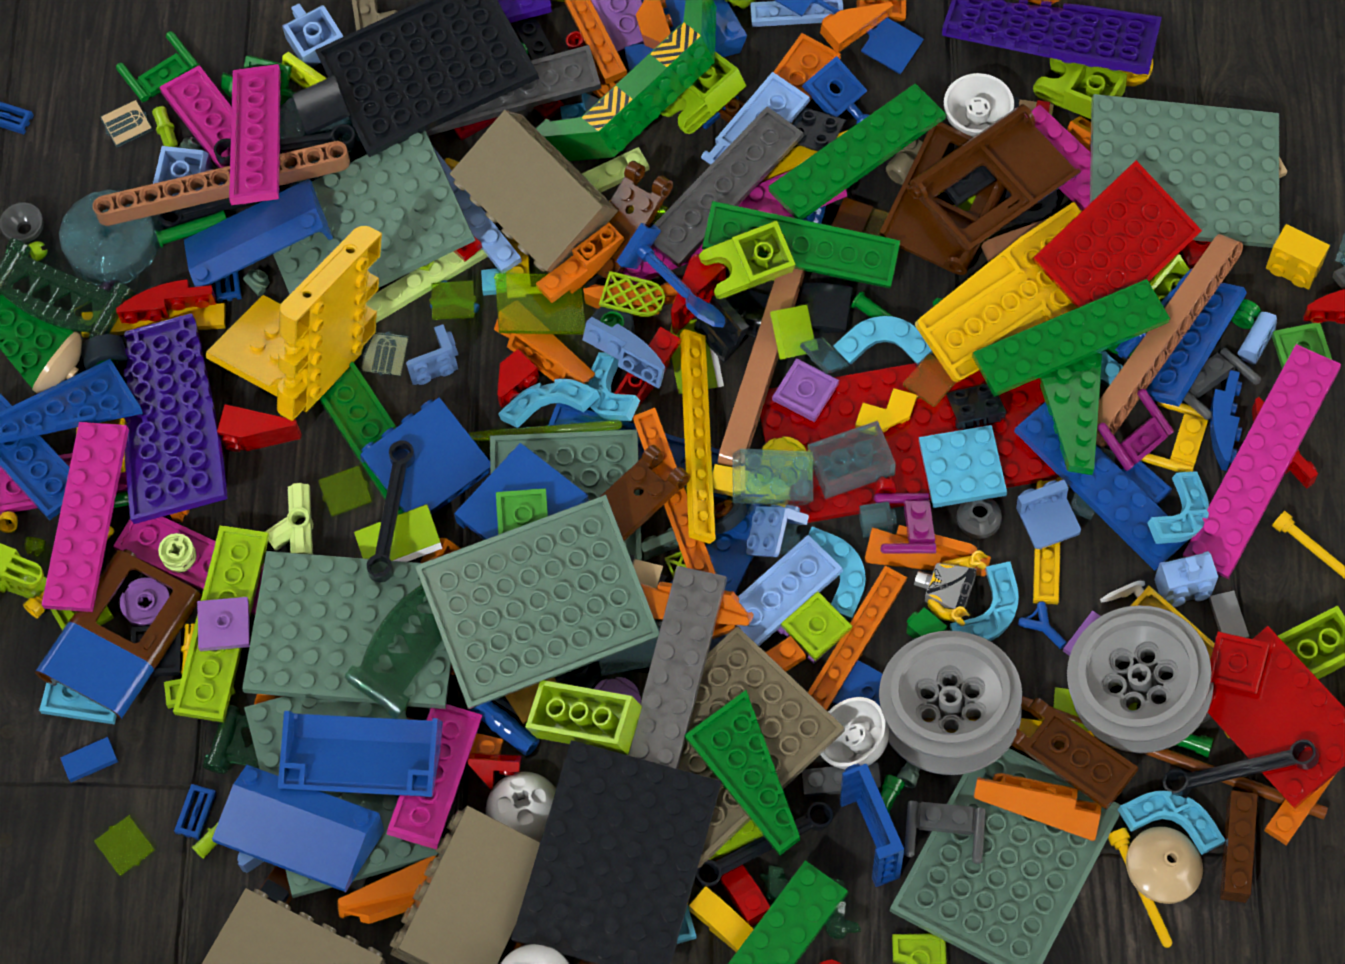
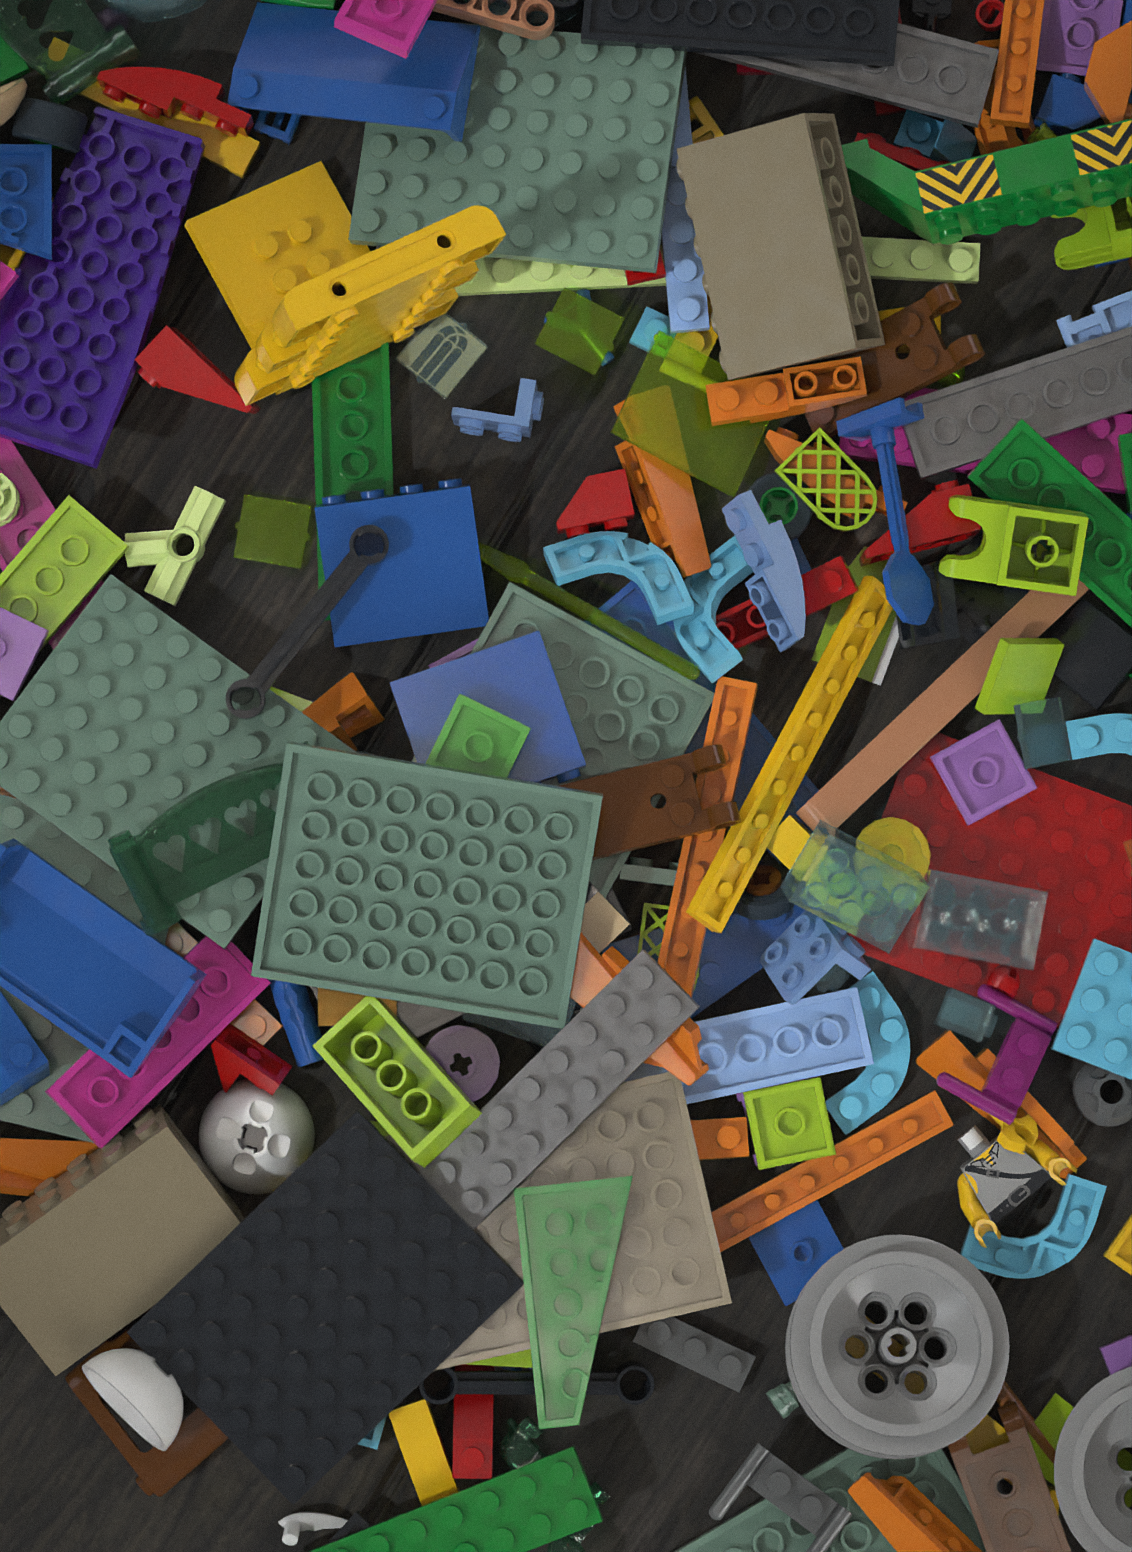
camera: 25 degrees right, 20 degrees up
sand green plate [244,269,270,296] -> none
lime sticker [354,504,442,562] -> none
white piece [820,697,889,770] -> none
blue panel [840,763,904,887] -> none
yellow tile [855,388,917,434] -> none
green pin [880,775,905,814] -> none
green brick [906,607,947,639] -> none
blue piece [1018,602,1067,649] -> none
none -> yellow bar [981,1091,1038,1153]

